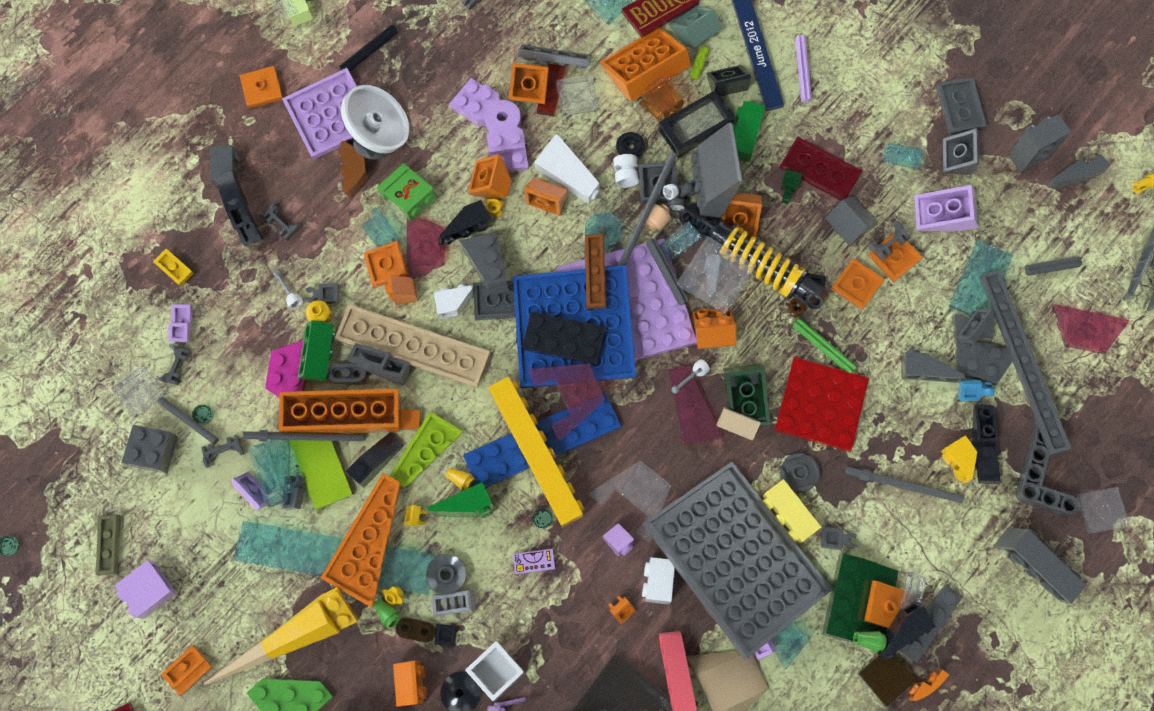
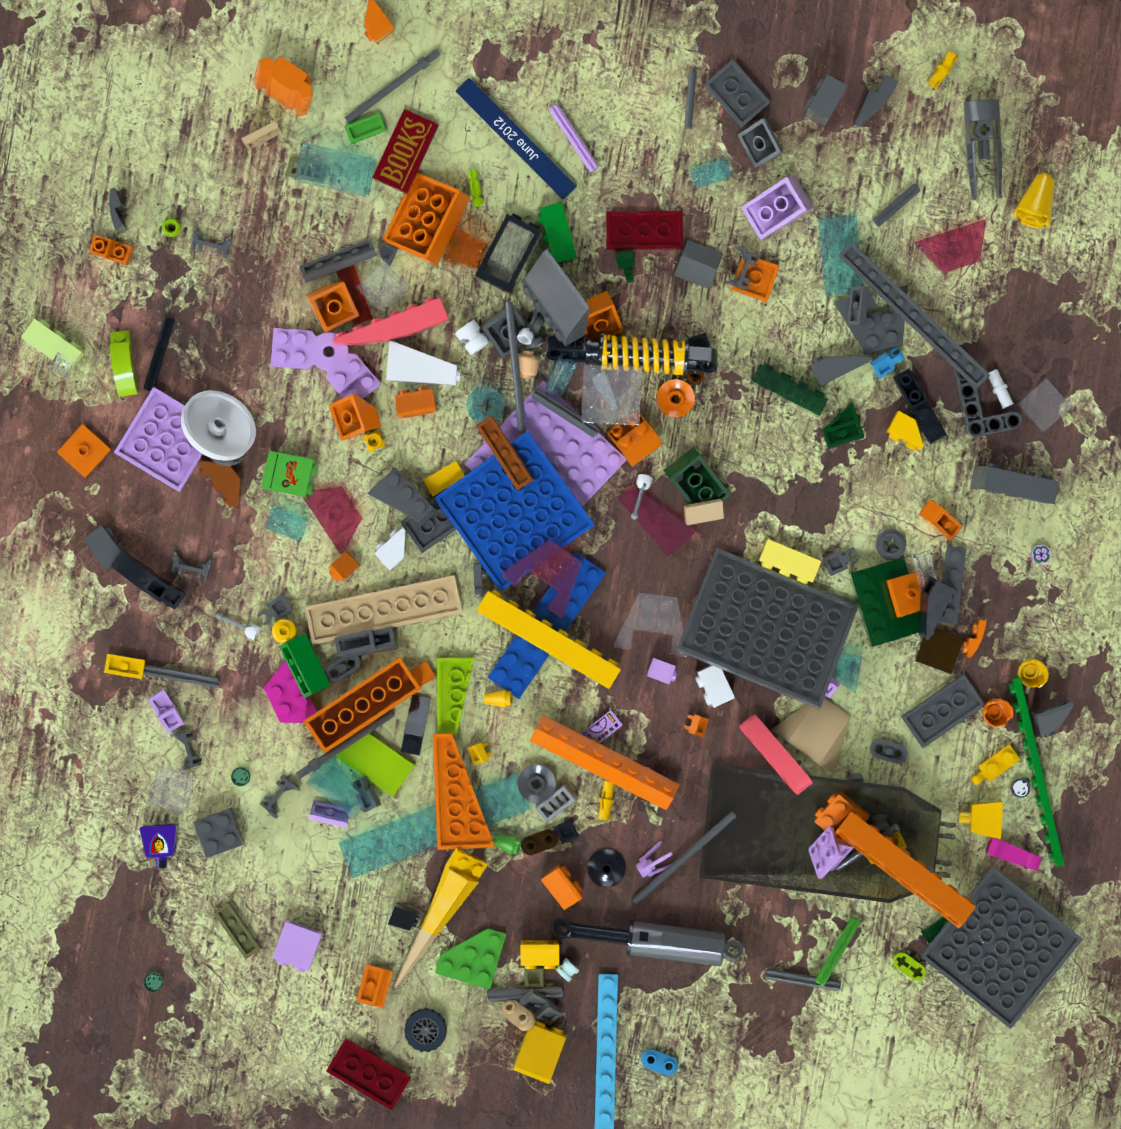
camera: 40 degrees left, 15 degrees up
dark grey bar [157,397,219,445] -> none
orange plate [364,240,409,288] -> none
yellow plate [383,586,404,607] -> none
green slope [427,482,496,519] -> none
black slope [438,200,491,246] -> none
white piece [466,641,525,701] -> none
black plate [522,312,606,366] -> none
clear green tile [533,509,553,529] -> none
black gear [616,132,645,157] -> none
sand green slope [669,5,722,48] -> none
black slope [706,65,751,96] -> none
red plate [774,357,869,452] -> none
dark grey tile [780,453,820,493] -> none
bright green axle [793,318,856,373] -> none
orange plate [831,258,885,310] -> none
dark grey bar [844,466,964,503] -> none
bright green cone [853,631,886,652] -> none
none -> lime arch [110,330,138,397]
none -> dark purple torso [139,824,178,868]
none -> dark grey axle [144,665,220,688]
none -> coral slope [332,297,448,345]
none -> dark grey tile [379,241,398,266]
none -> black slope [388,903,420,931]
none -> yellow tile [423,461,465,496]
none -> dark grey plate [473,564,486,597]
none -> orange brick [529,715,680,810]
none -> yellow pin [597,781,615,821]
none -> orange dish [656,379,695,418]
none -> dark grey bar [684,70,697,129]
none -> clear green brick [750,363,828,417]
none -> dark green wing [822,402,864,449]
none -> dark grey gear [875,529,906,560]
none -> orange slope [918,500,963,541]
none -> white pin [988,369,1014,409]
none -> tile [1031,545,1051,564]

